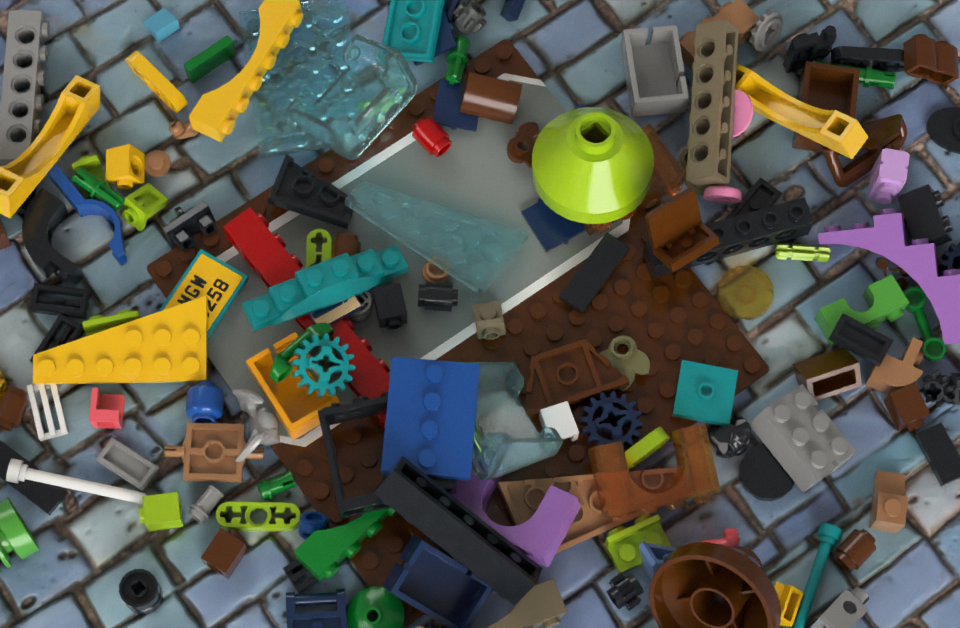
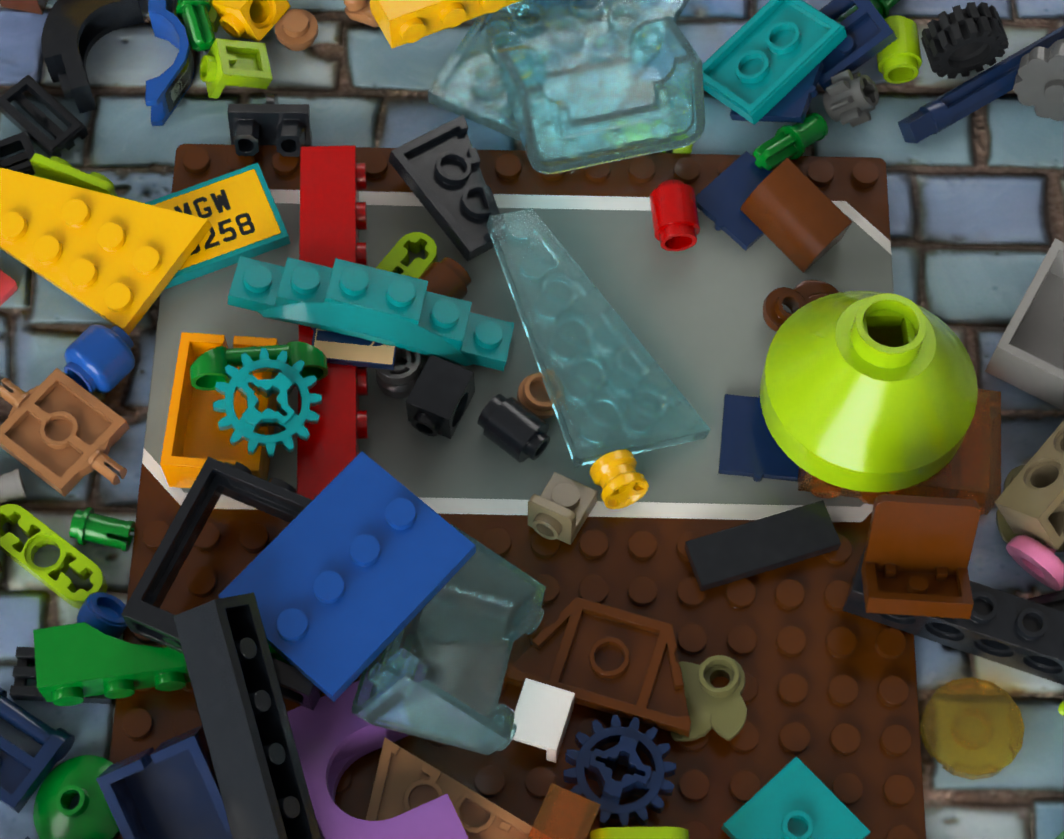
camera: 40 degrees right, 5 degrees down
light grey animal [232,389,280,462] -> none
none -> yellow wheel [589,449,649,509]

